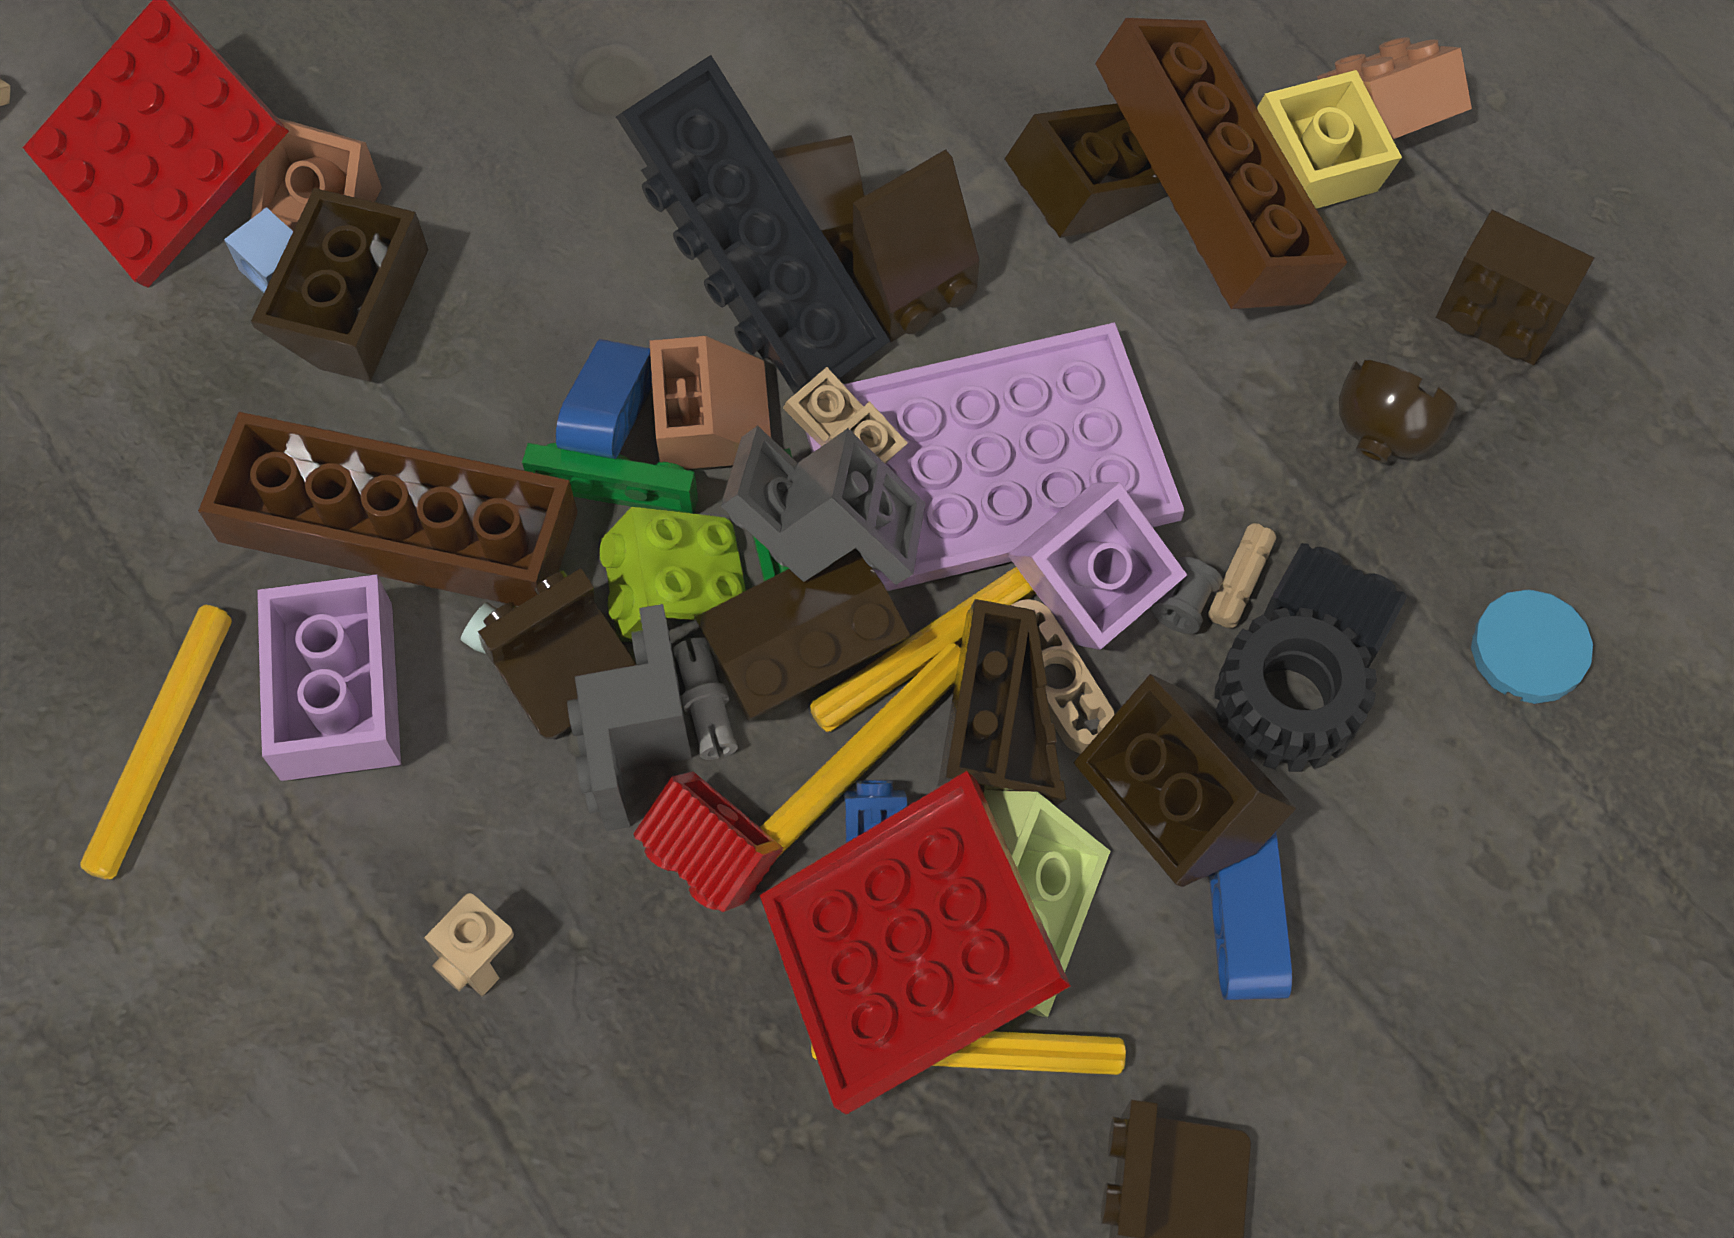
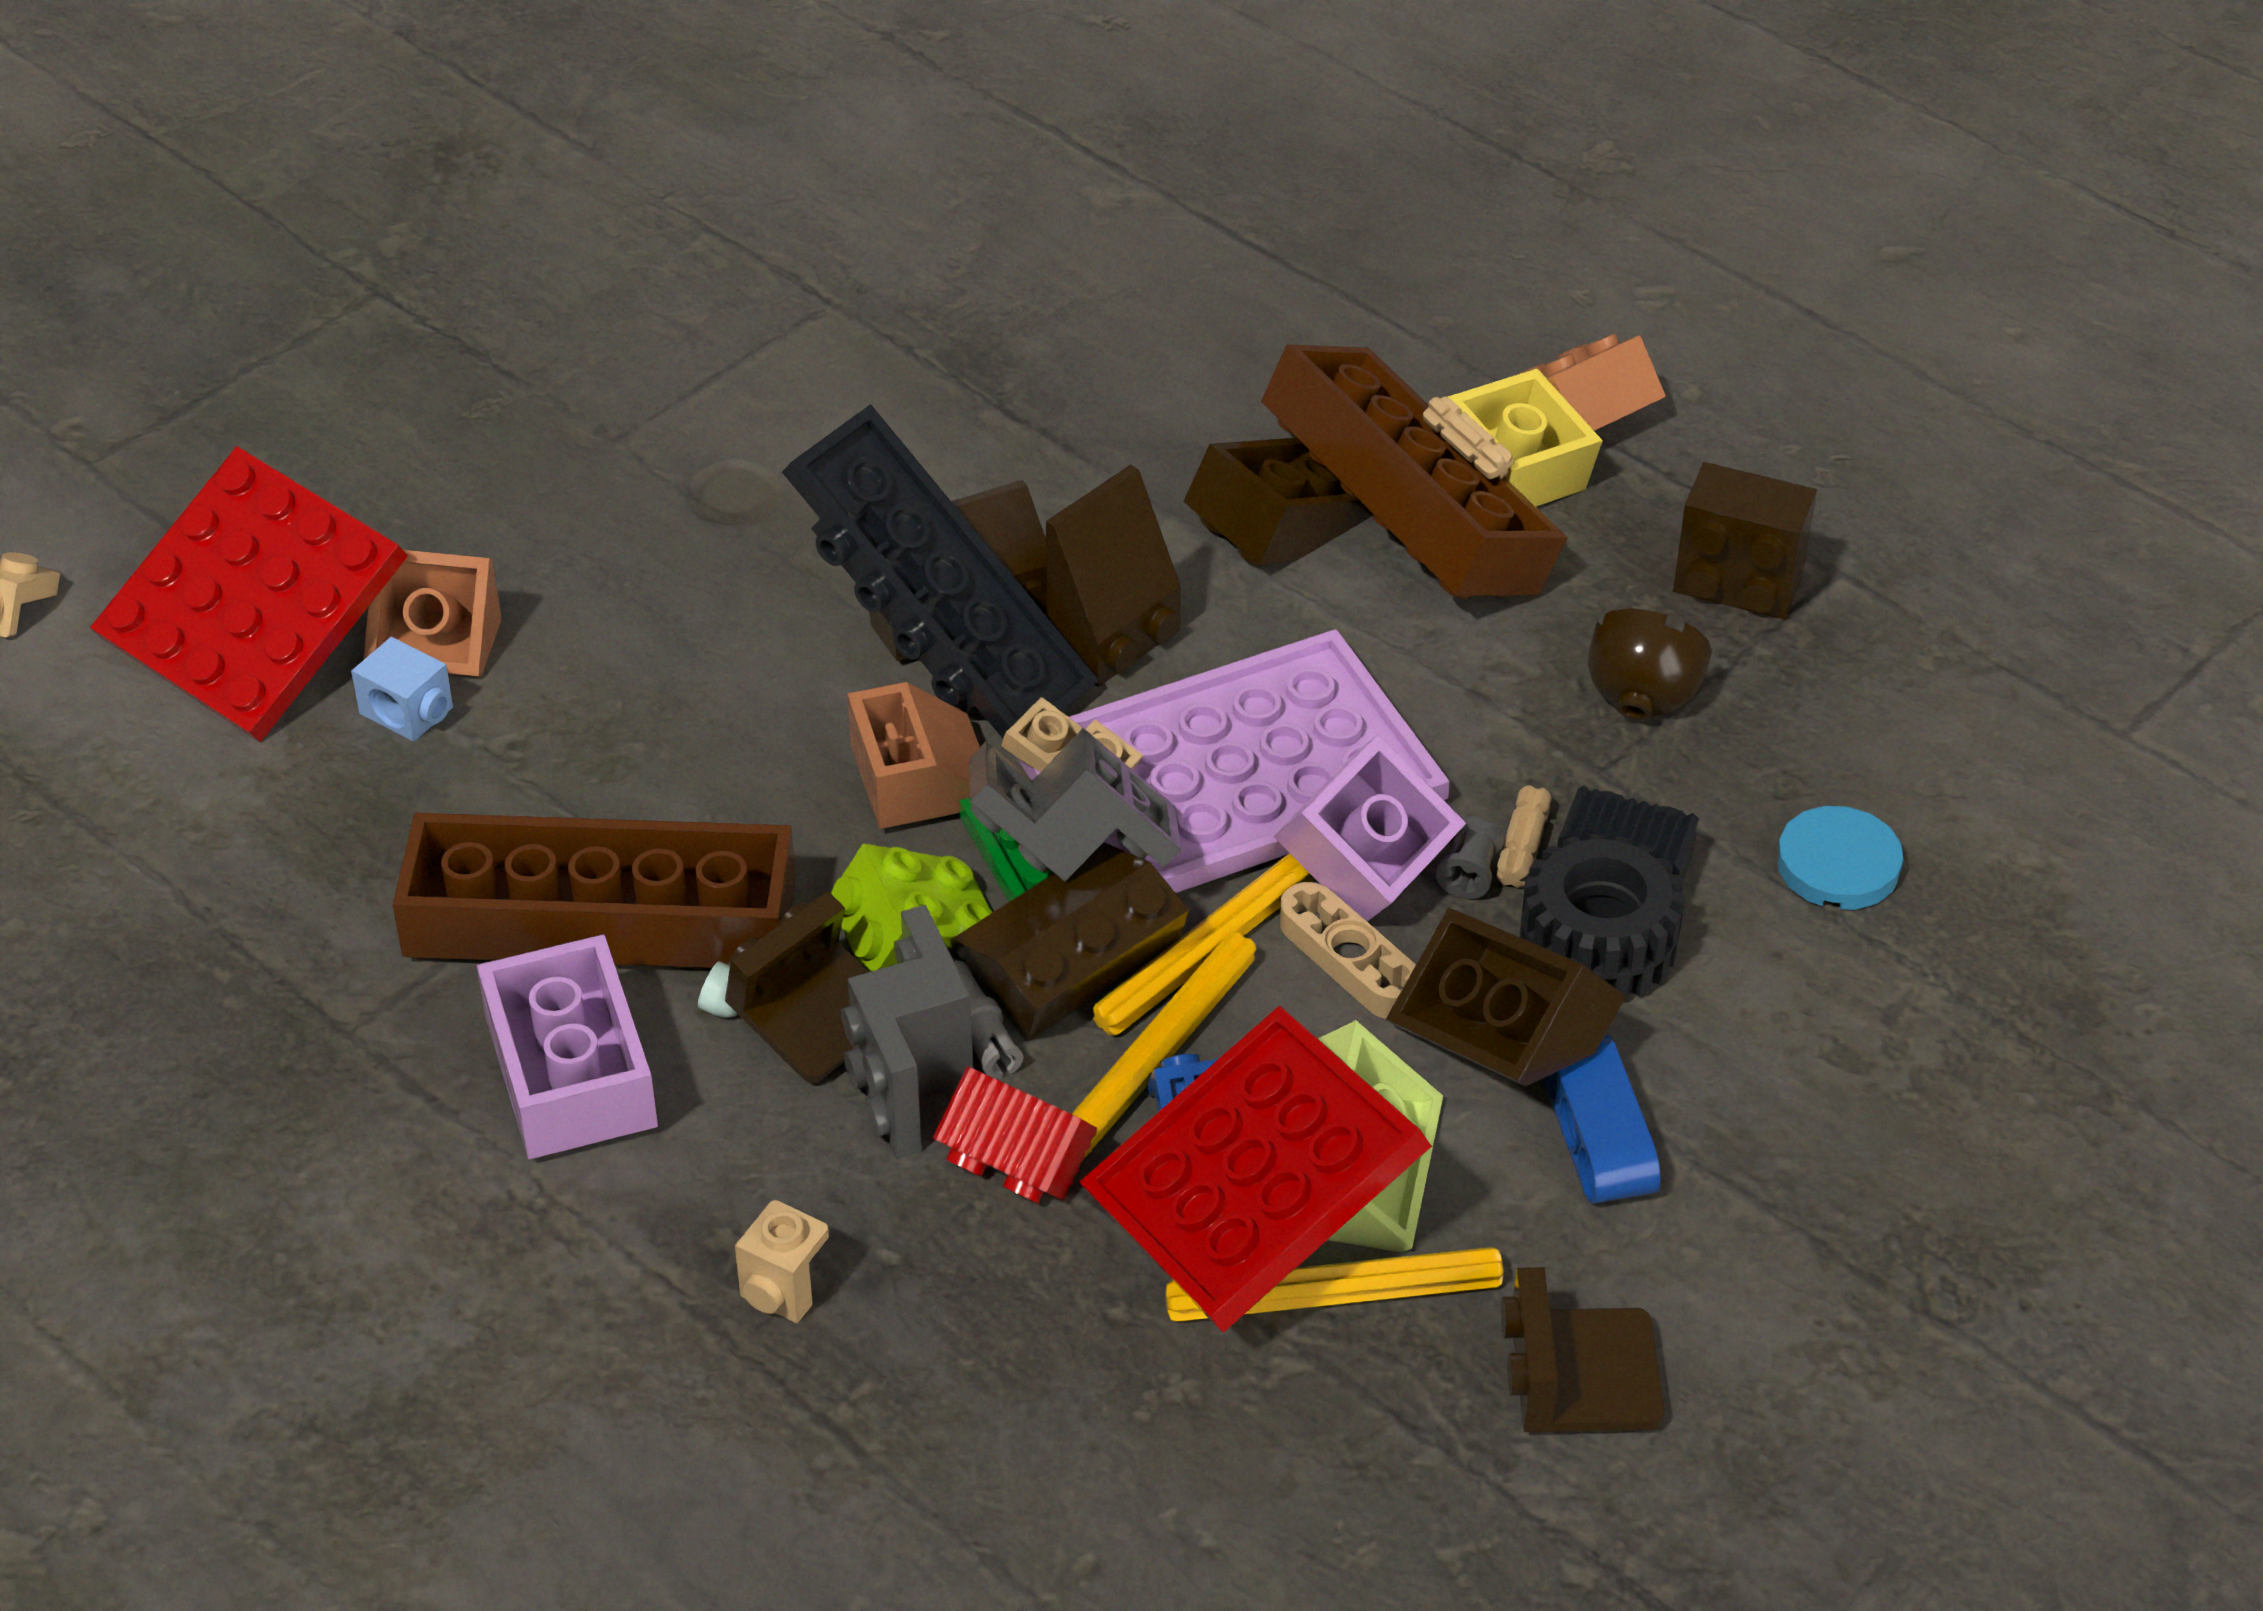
camera: 10 degrees left, 20 degrees down
yellow axle [80,604,232,880] -> none
dark brown slope [251,188,429,382] -> none
green plate [522,443,698,514] -> none
blue beam [556,339,652,459] -> none
dark brown wedge [938,599,1067,806] -> none
none -> tan axle [1423,397,1514,479]

